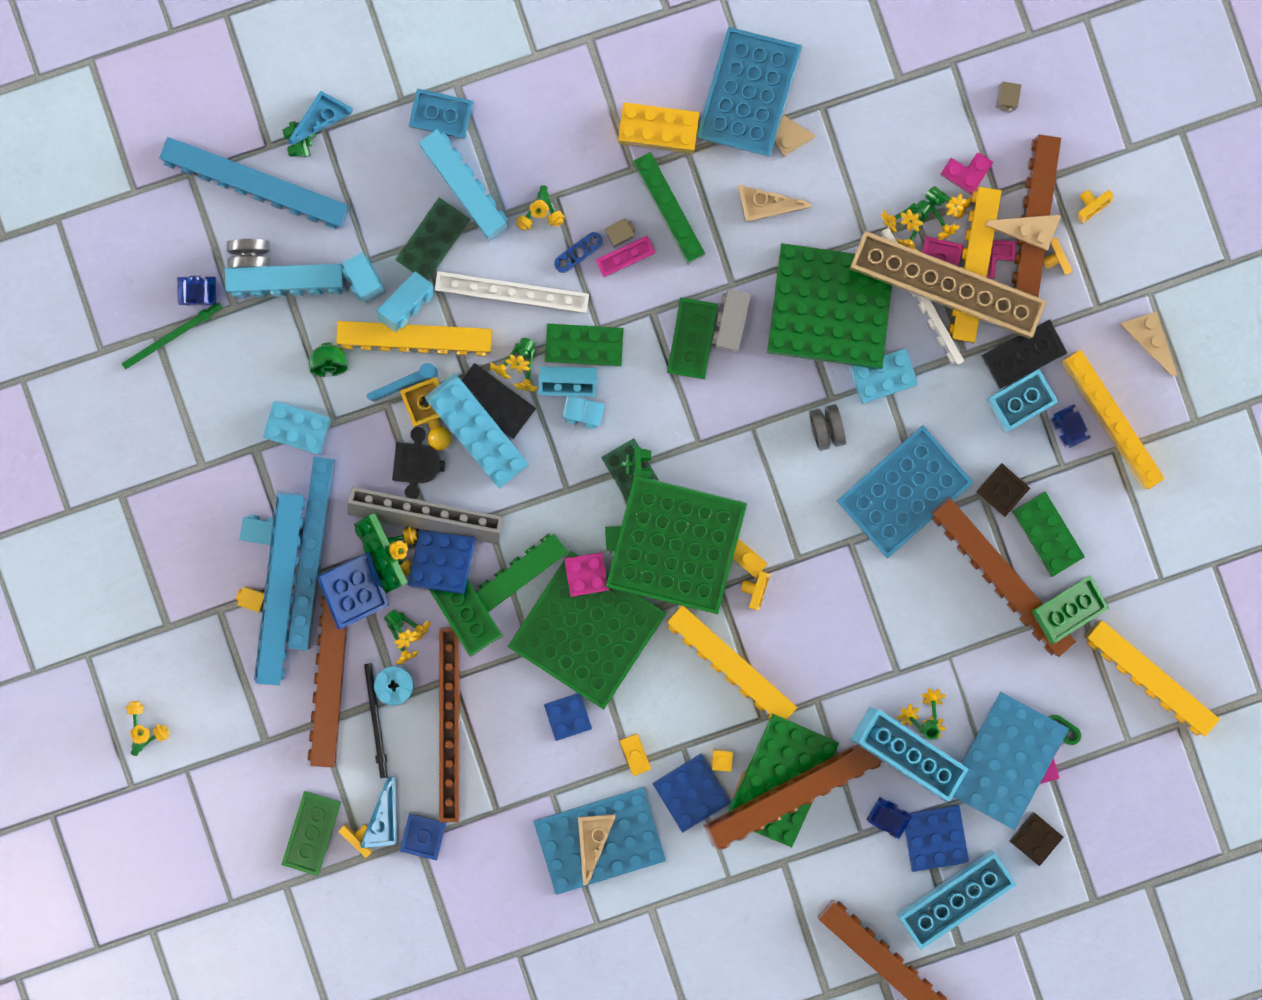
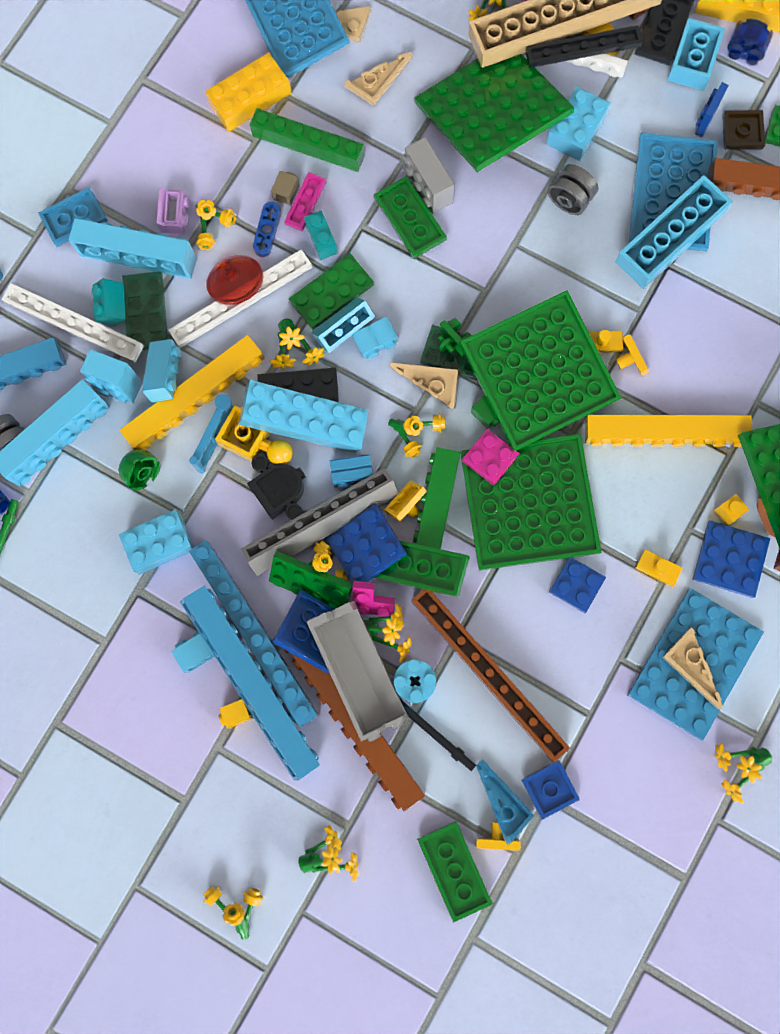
camera: 30 degrees left, 10 degrees down
none -> white plate [2,283,144,363]
none -> teal brick [92,278,126,326]
none -> lavender window [156,187,189,234]
none -> clear red dish [206,255,263,305]
none -> plant [298,825,359,882]
none -> teal brick [304,210,338,261]
none -> light grey panel [307,601,408,742]
none -> dark azure brick [330,454,373,490]
none -> dark pink plate [352,581,395,617]
none -> yellow tile [384,480,427,521]
none -> yellow plant [388,413,446,458]
none -> tan wing [390,362,459,408]
none -> black plate [525,25,643,68]
none -> medium azure brick [615,175,733,289]
none -> blue plate [695,82,729,137]
none -> yellow plant [714,743,773,803]

